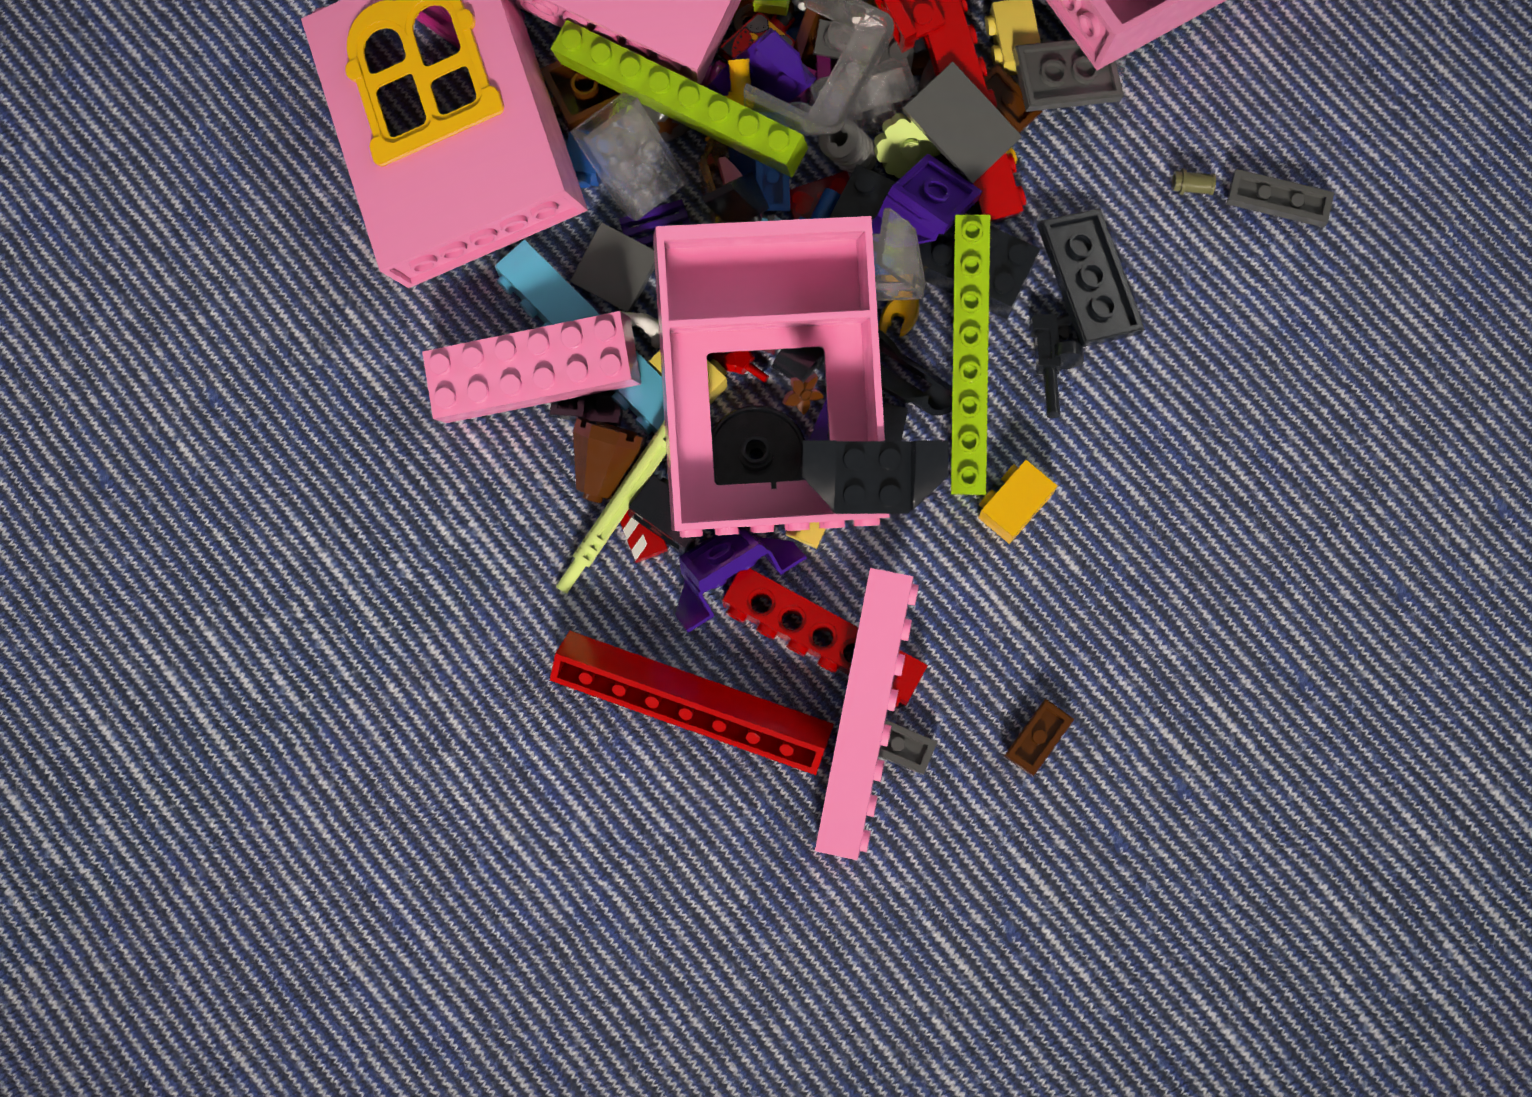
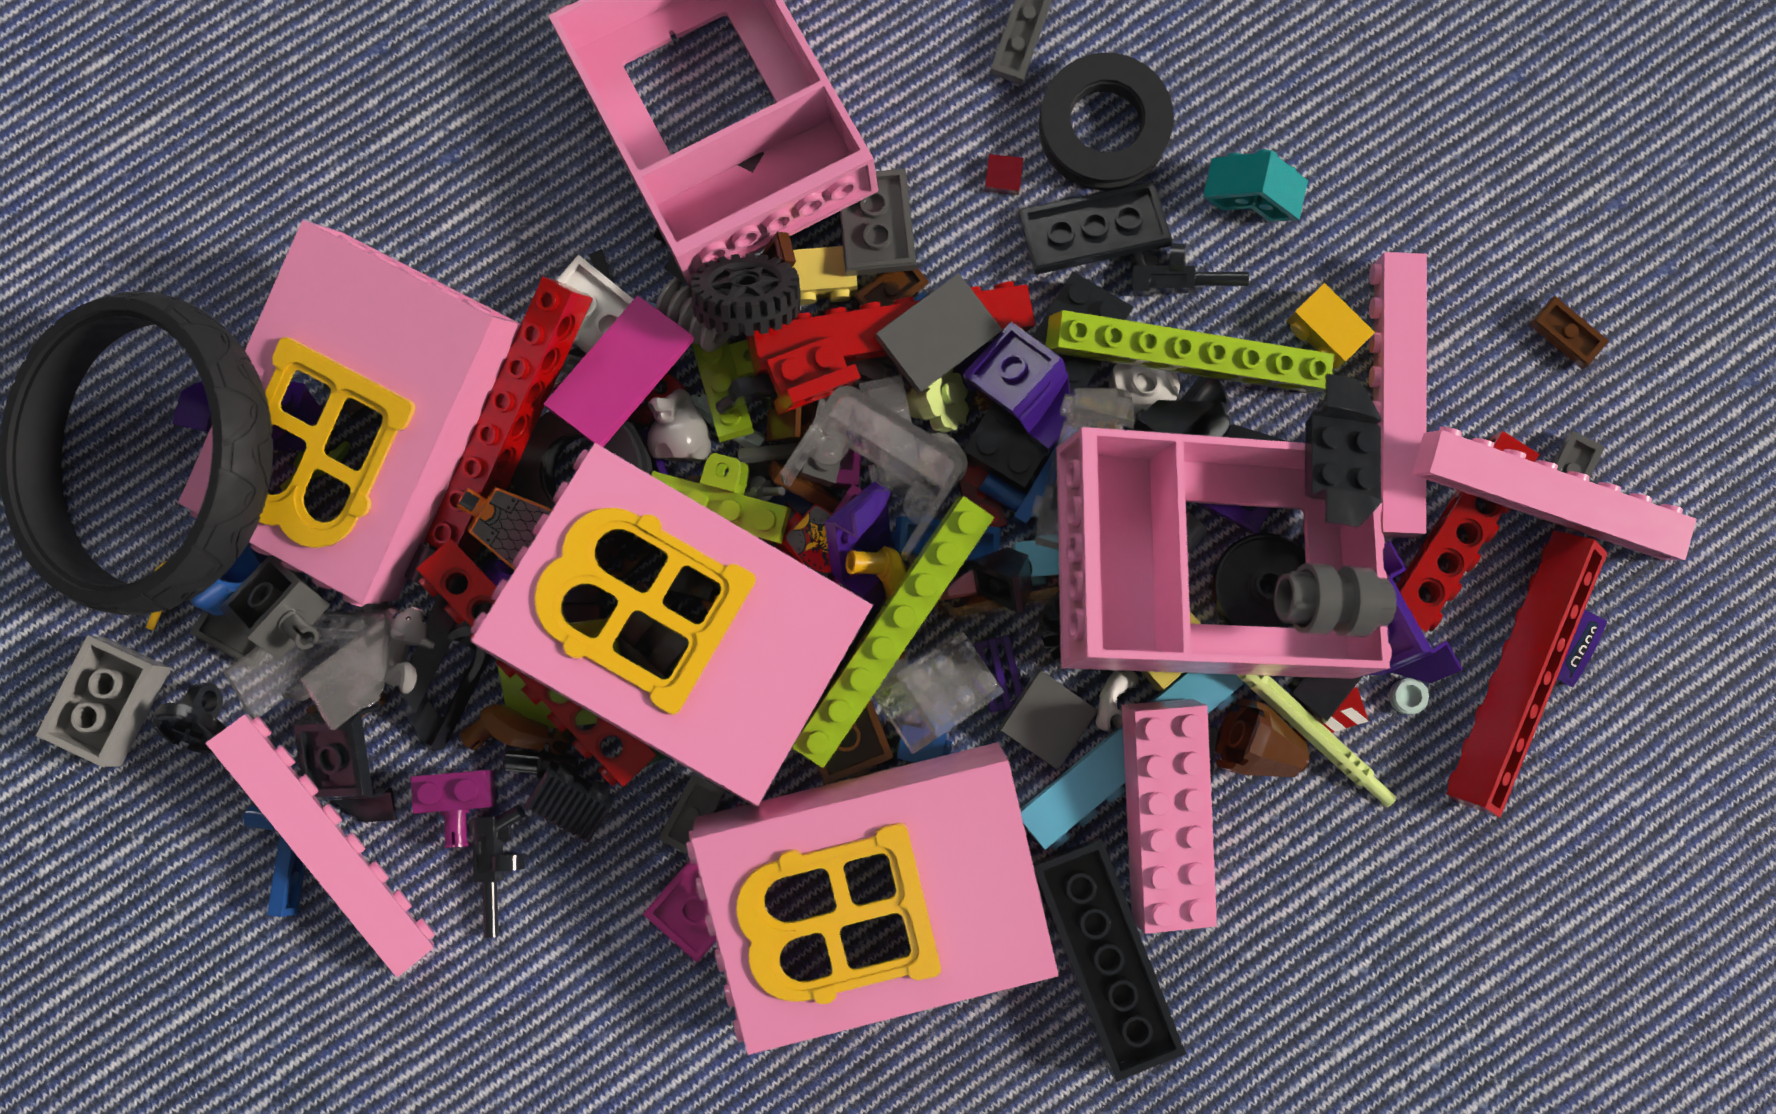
camera: 90 degrees left, 5 degrees up
reddish brown plant [782,373,824,415] -> none
olive pin [1171,168,1216,195] -> none
none -> dark red tile [984,154,1023,195]
none -> black brick [1032,838,1186,1082]
none -> black tyre [1038,52,1174,191]
none -> white tile [1109,363,1180,417]
none -> black slope [1131,400,1213,435]
none -> teal brick [1203,149,1308,222]
none -> dark grey piece [1274,563,1396,637]
none -> bright pink brick [1369,252,1427,538]
none -> light aqua tile [1389,678,1429,714]
none -> dark purple slope [1557,609,1607,688]

